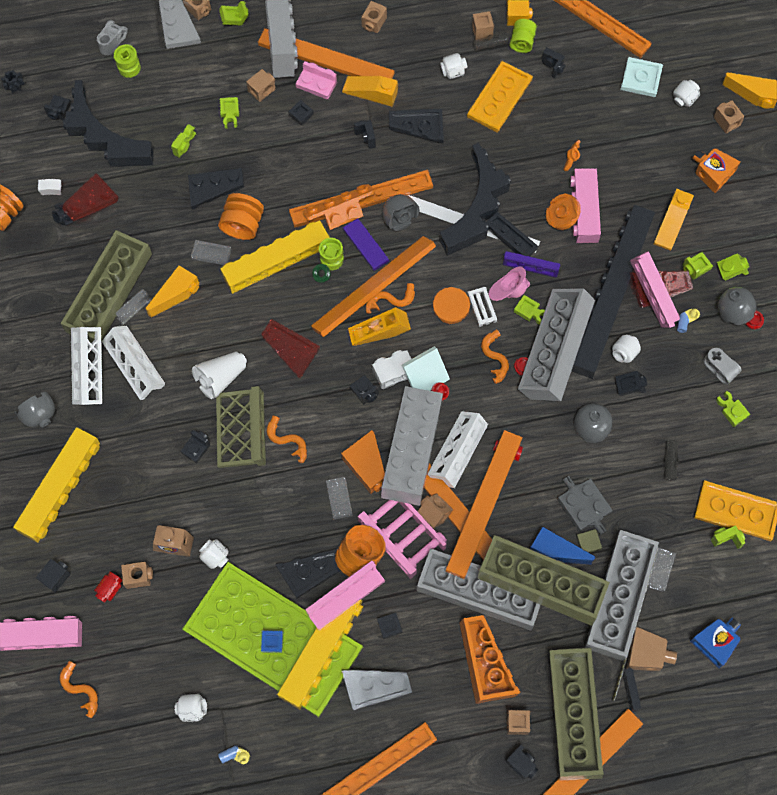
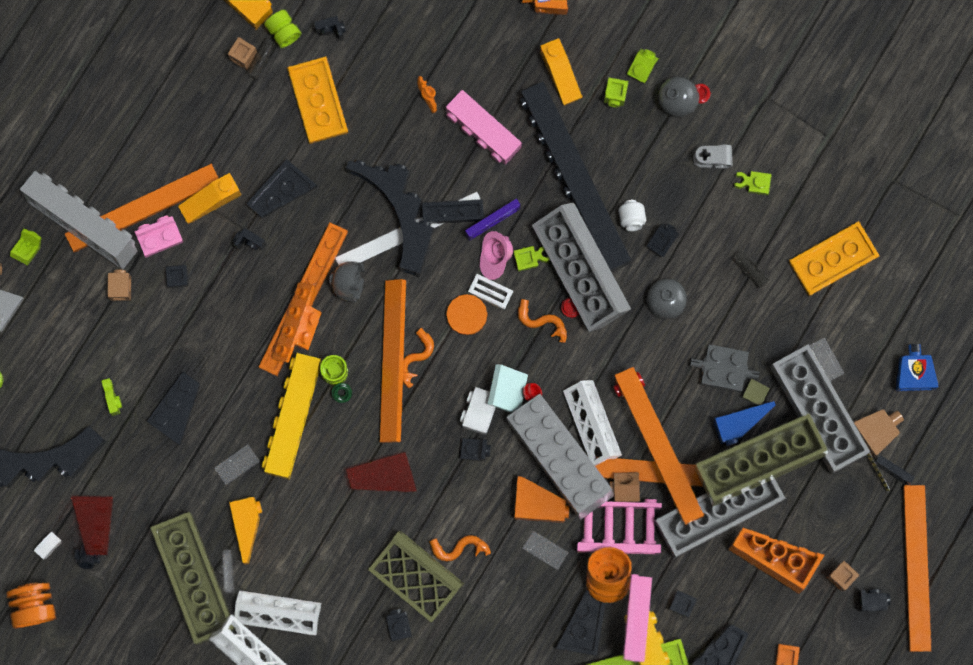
camera: 50 degrees left, 10 degrees up
white cone [192,352,247,399] -> none
orange wheel [218,193,264,240] -> none
lime plate [220,97,239,128] -> none
dark purple tile [343,218,389,271] -> none
light orange slope [348,307,411,346] -> none
medium nougat brick [362,1,387,33] -> none
white head [440,53,467,79] -> none
orange tile [546,193,581,230] -> none
olive brick [549,648,603,781] -> none
bright pink fence [630,252,680,328] -> none
clear red wing [630,270,693,308] -> none
arm [677,309,700,333] -> none
lime bracket [711,525,745,549] -> none

